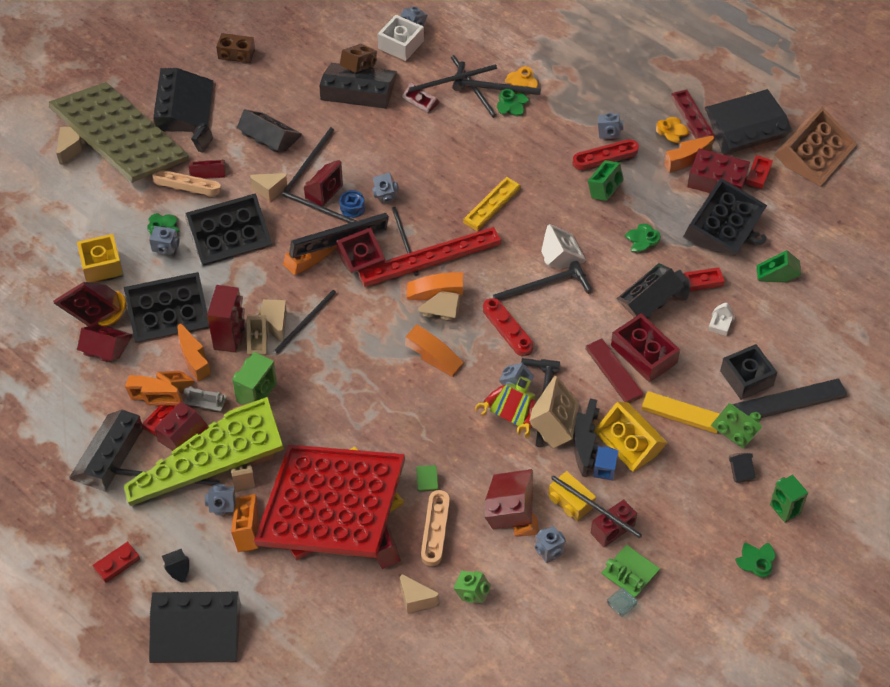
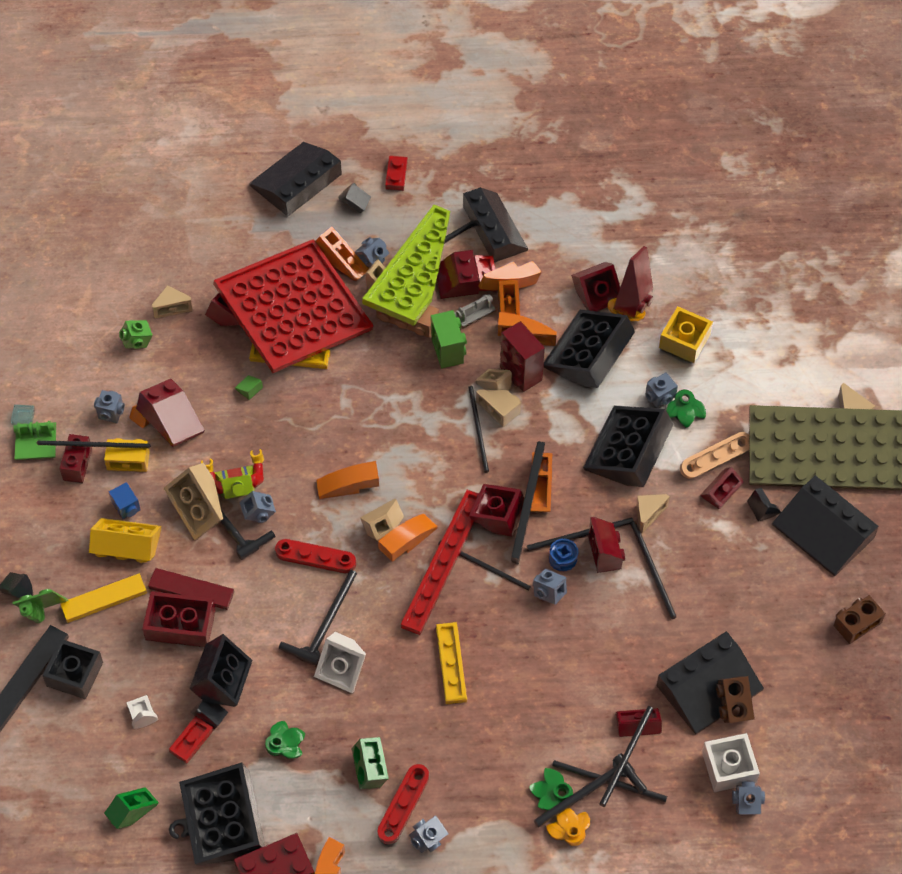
camera: 135 degrees right, 5 degrees up
black slope [236,109,302,152] -> none
light nougat plate [421,490,450,566] -> none
black slope [574,398,600,477] -> none

